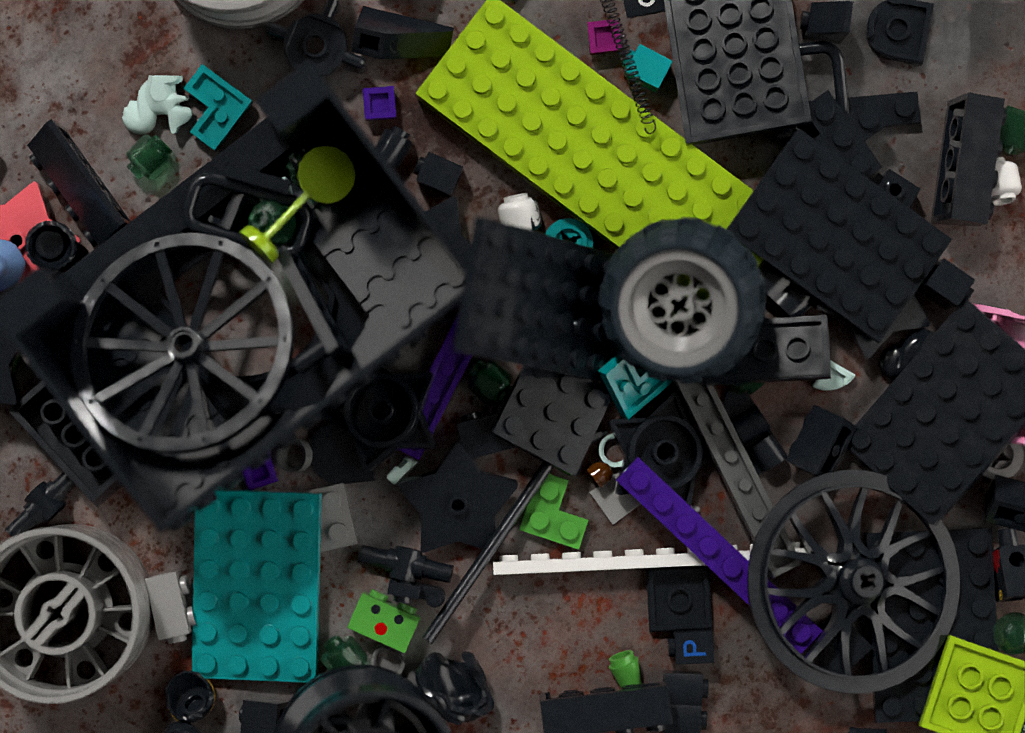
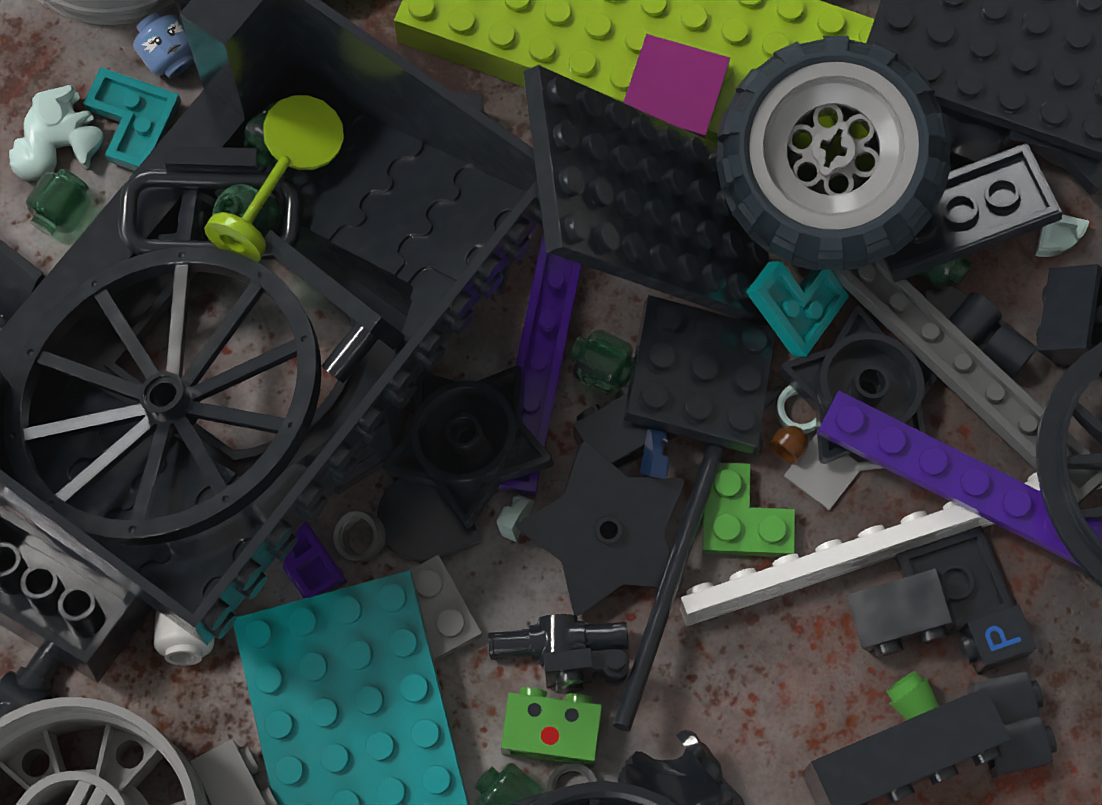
camera: 15 degrees left, 15 degrees down
none -> medium blue head [133,13,195,79]
none -> magenta tile [623,34,730,139]
none -> dark blue tile [640,428,670,479]
none -> black brick [847,568,958,657]

